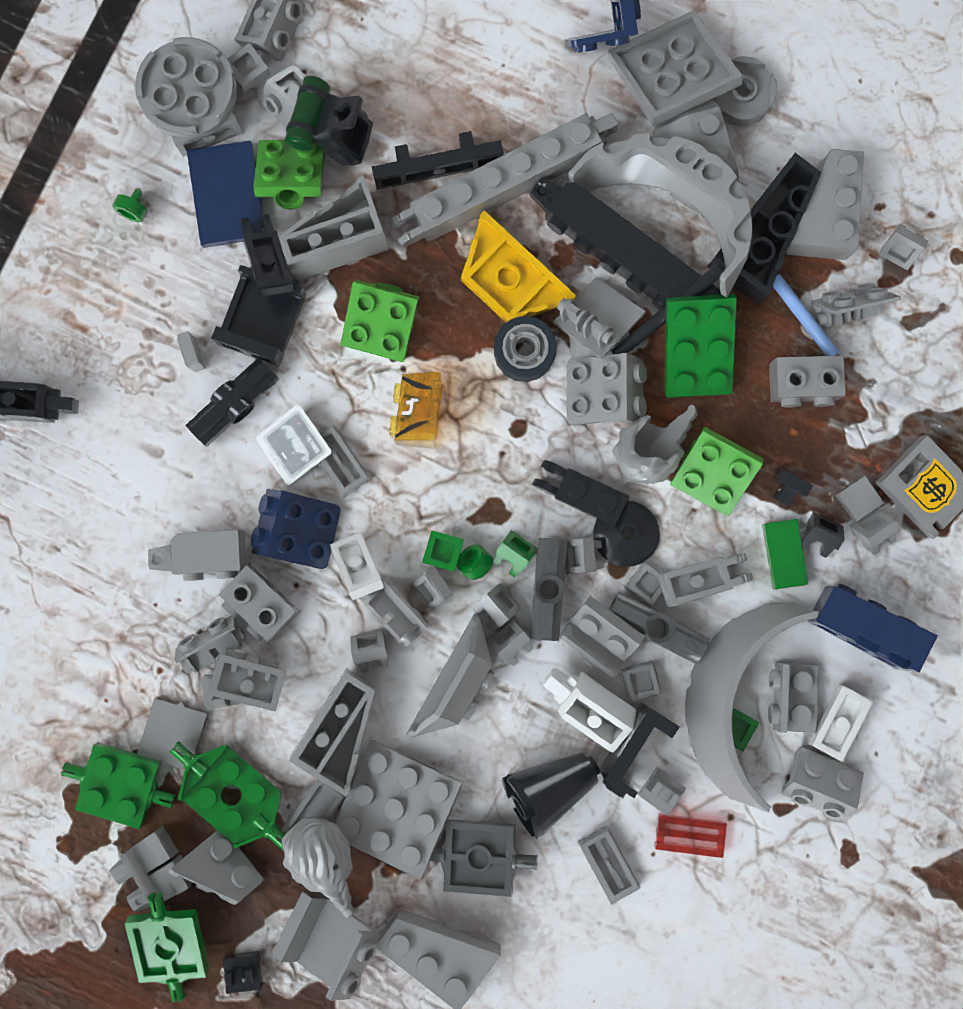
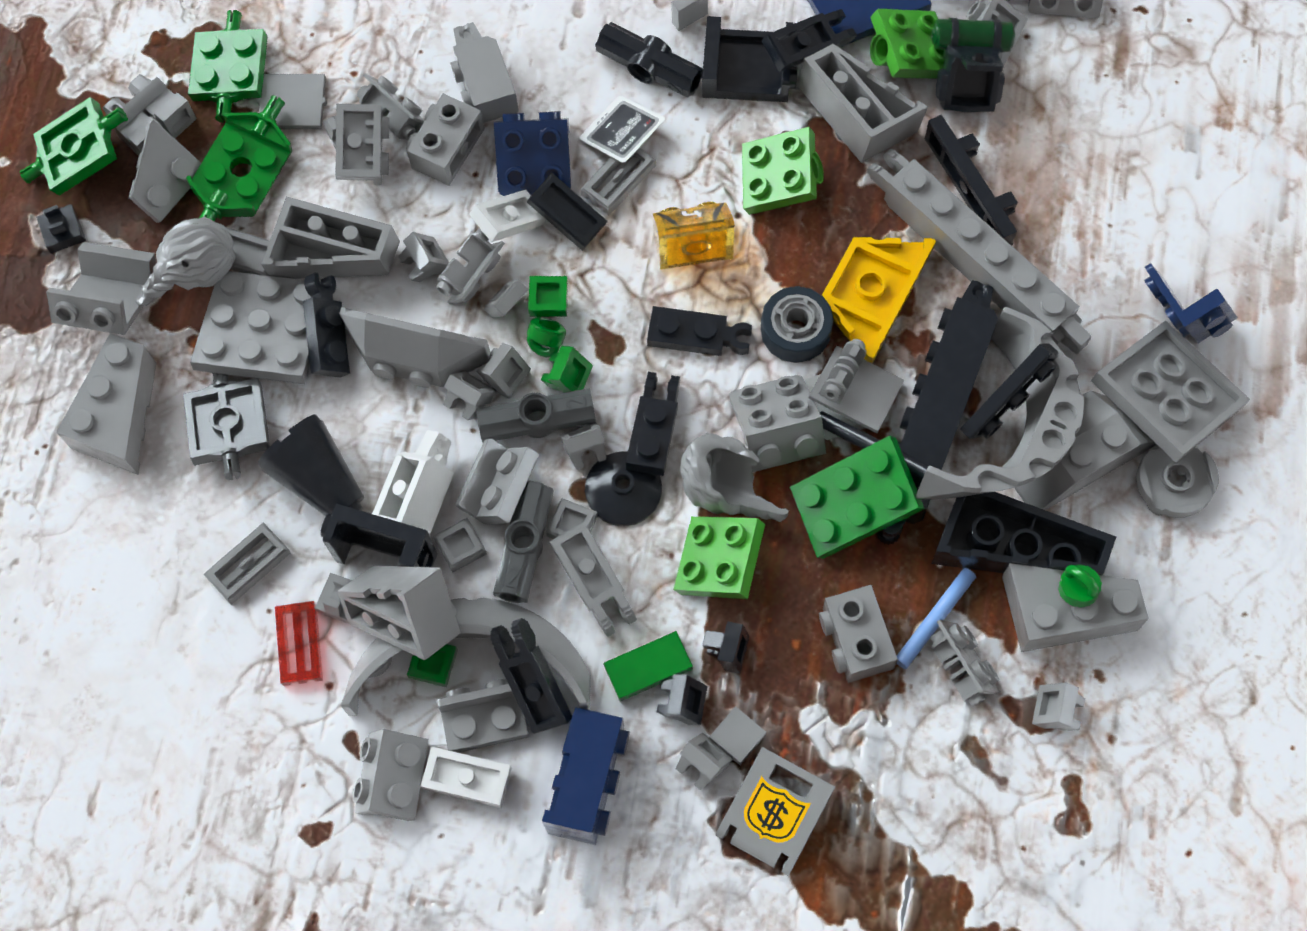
camera: 80 degrees right, 15 degrees down
none -> black plate [303,272,350,378]
none -> light grey wedge [337,566,461,660]
none -> black hinge [490,618,572,734]
none -> black tile [527,173,608,251]
none -> black plate [647,306,752,356]
none -> black tile [960,343,1059,439]
none -> green tile [1058,564,1102,608]

